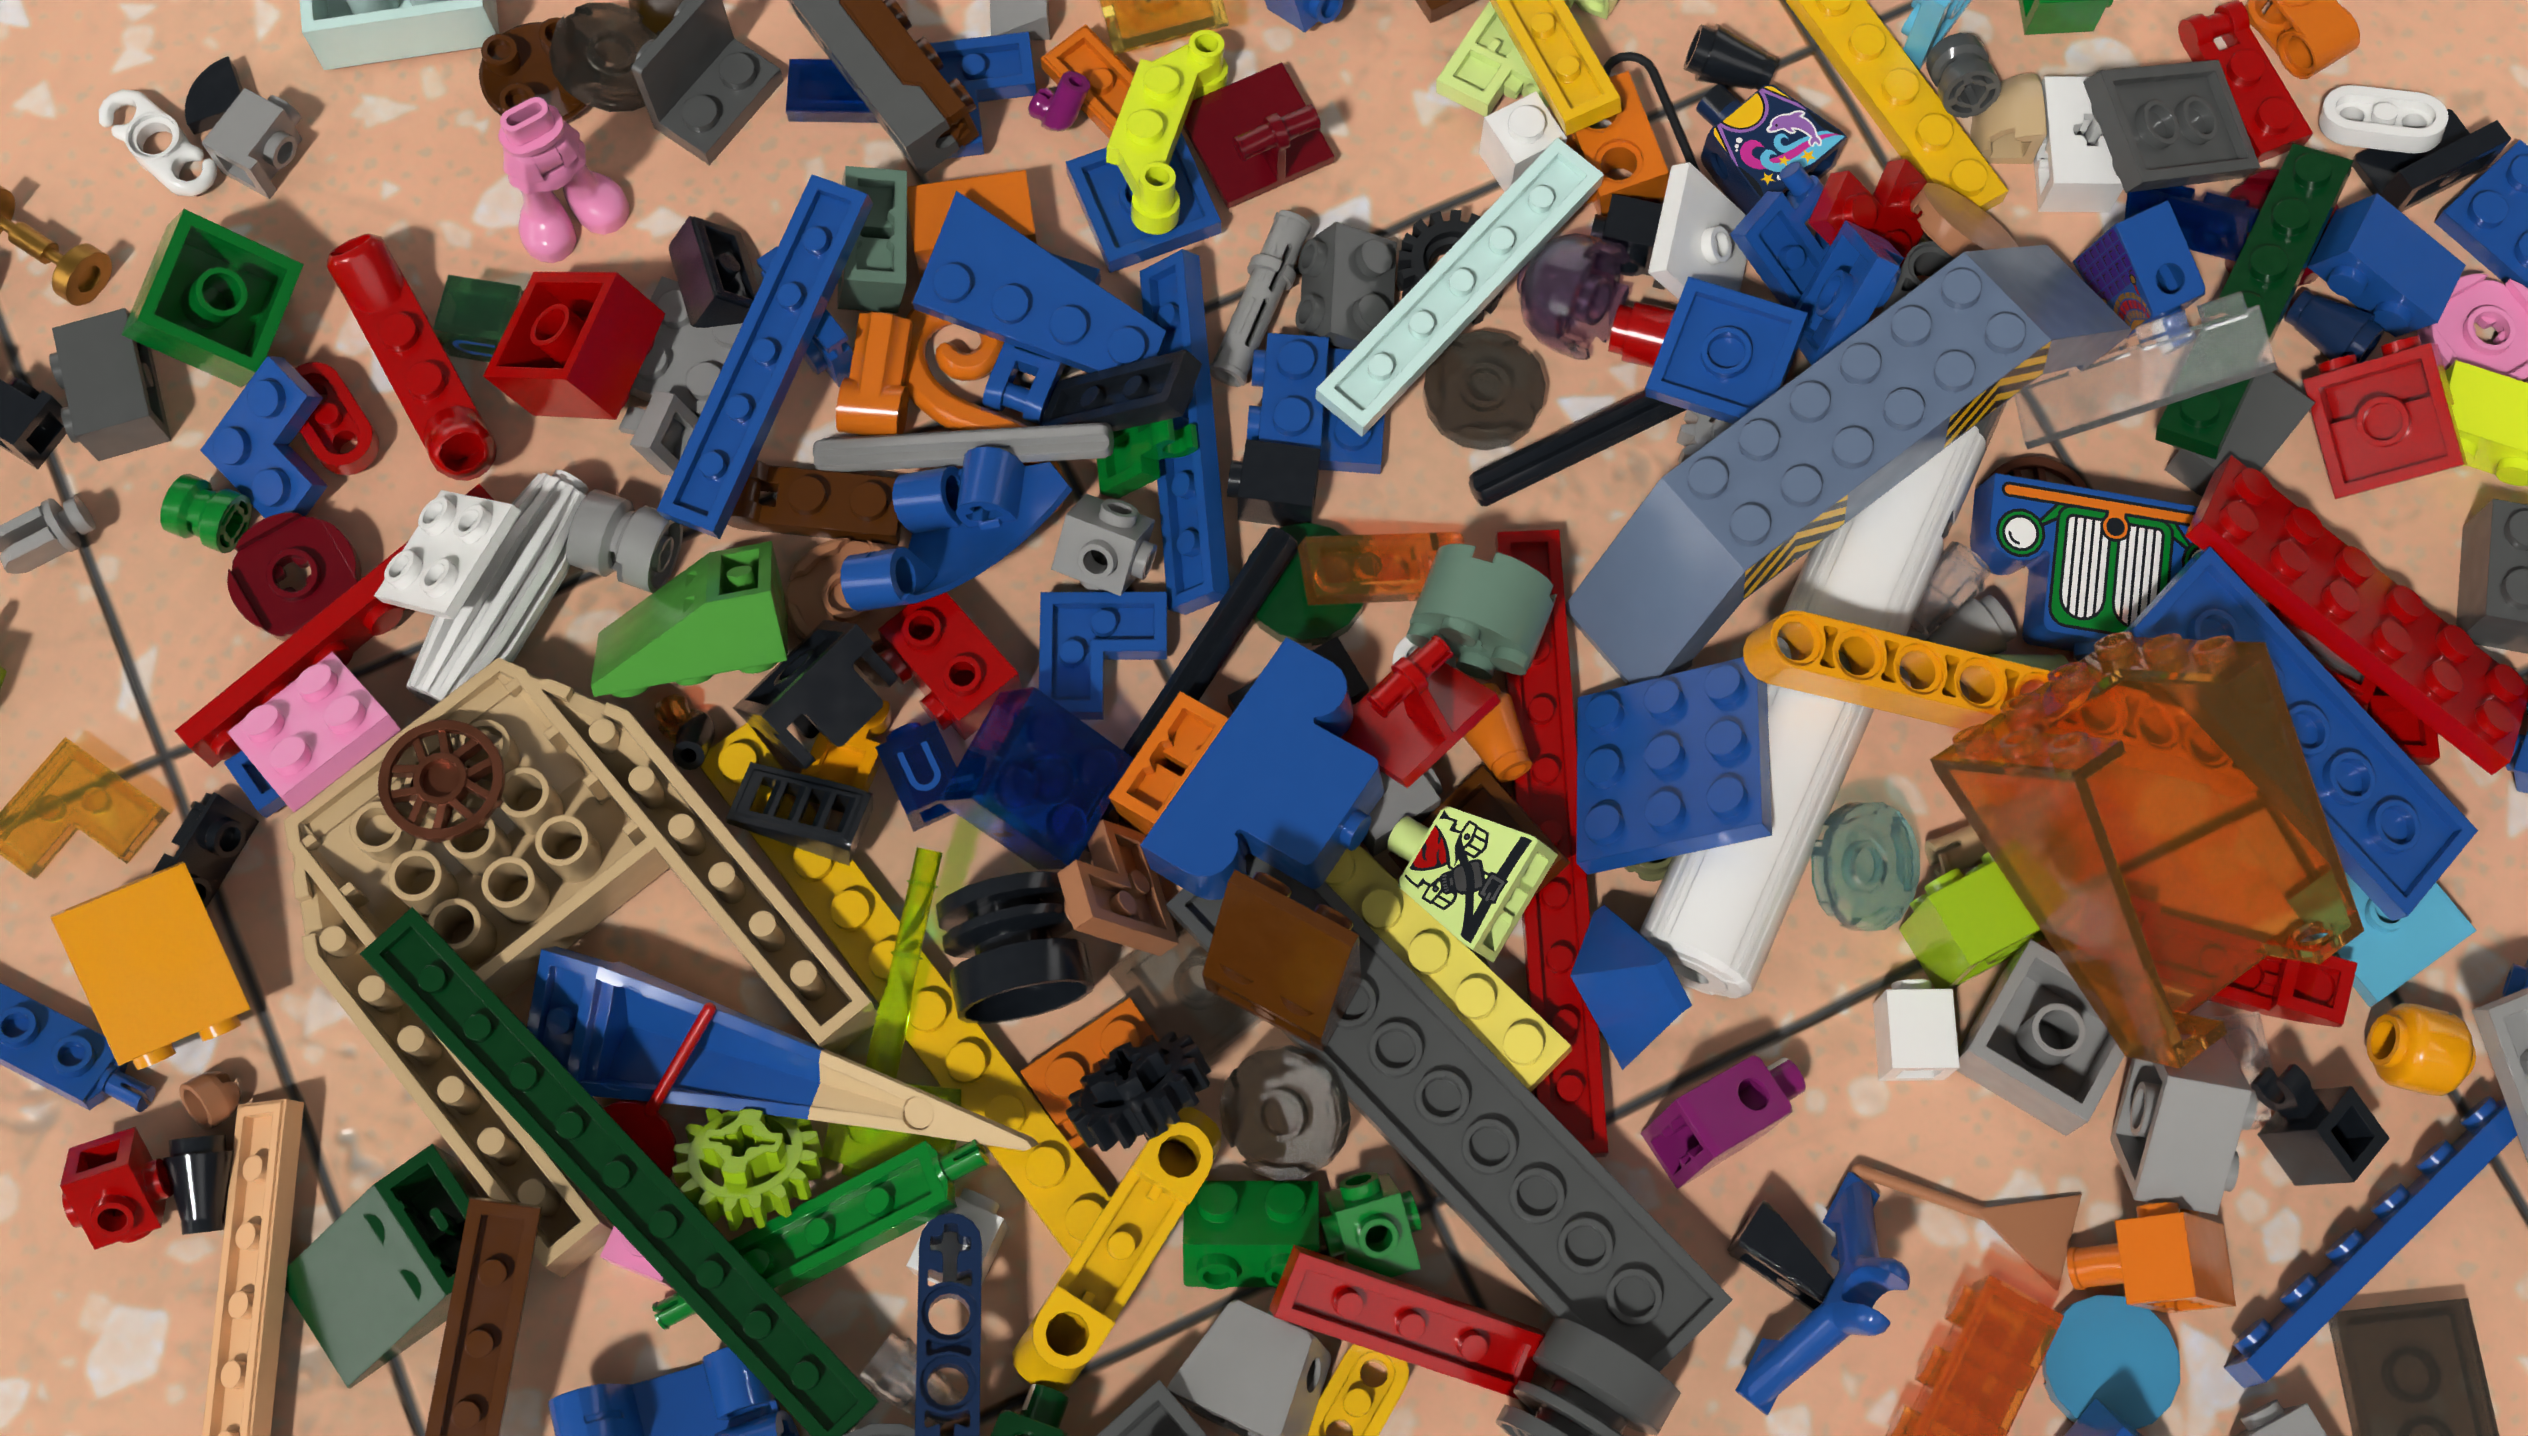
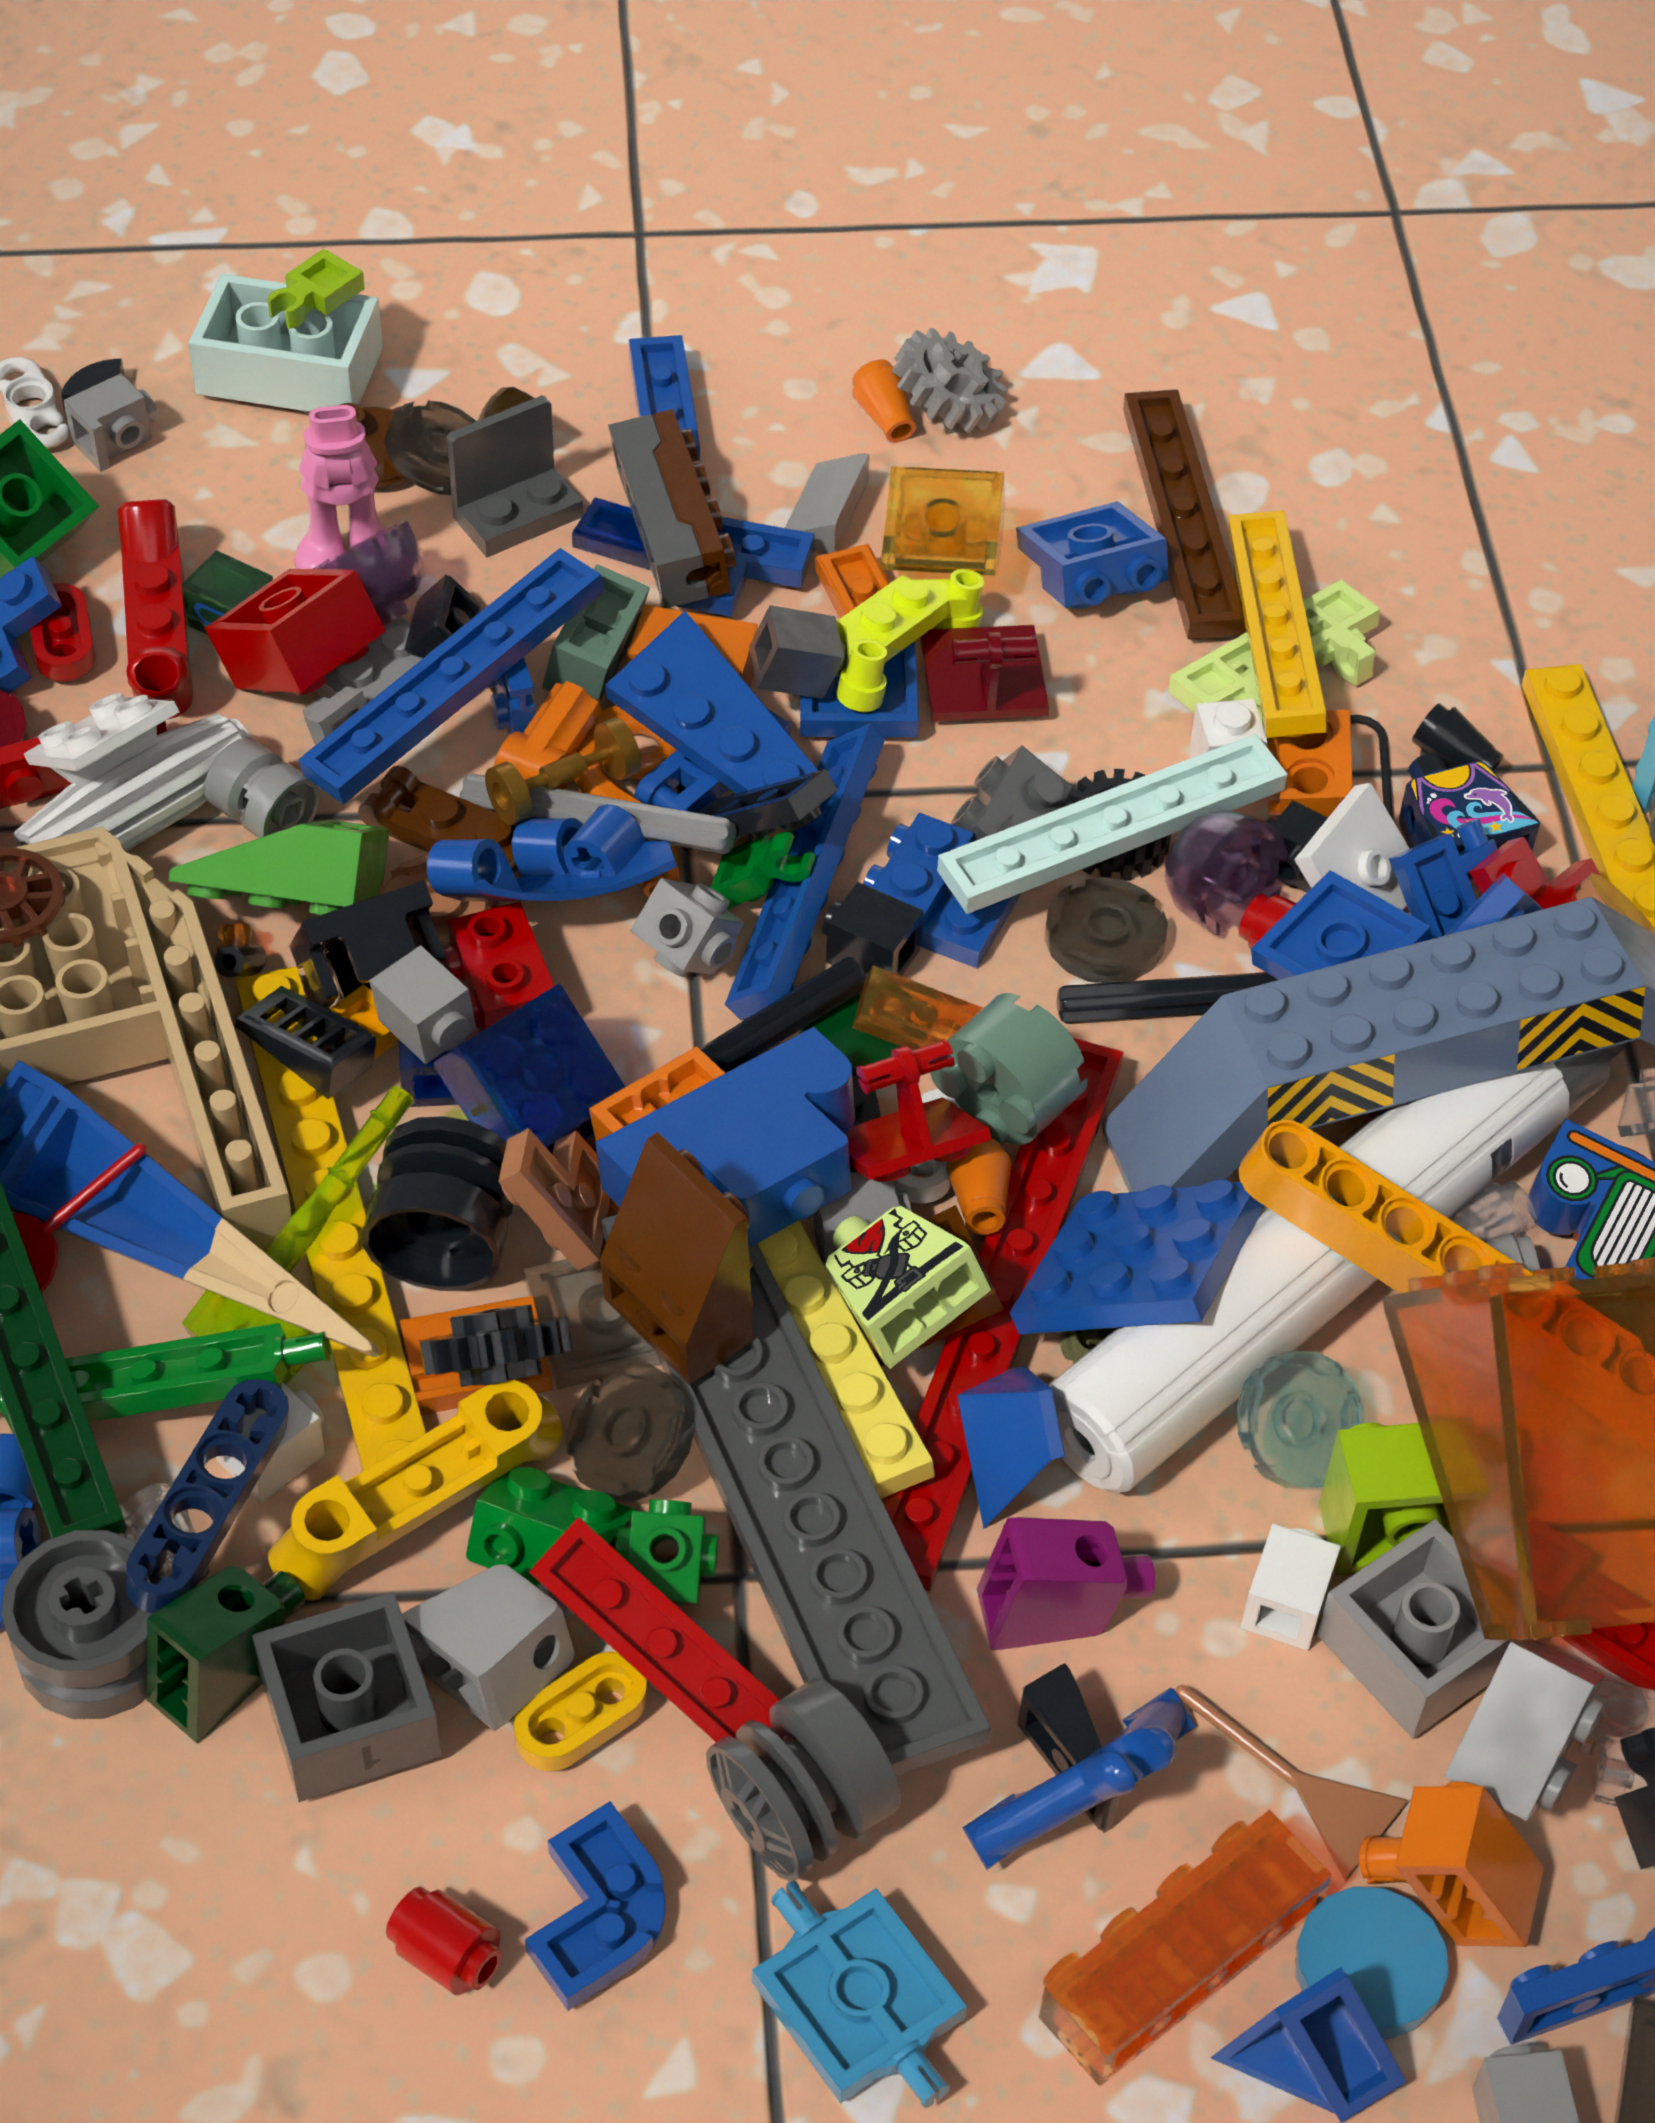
camera: 20 degrees right, 20 degrees down
lime gear [672,1108,823,1231] -> none
magenta arm [1028,71,1091,132] -> none
blue plate [1038,592,1167,720] -> none
light grey pin [1210,210,1312,387] -> none
none -> clear purple cylinder [311,520,424,625]
none -> light grey brick [369,945,477,1064]
none -> pearl gold wheel [485,717,641,825]
none -> flat silver brick [749,605,847,699]

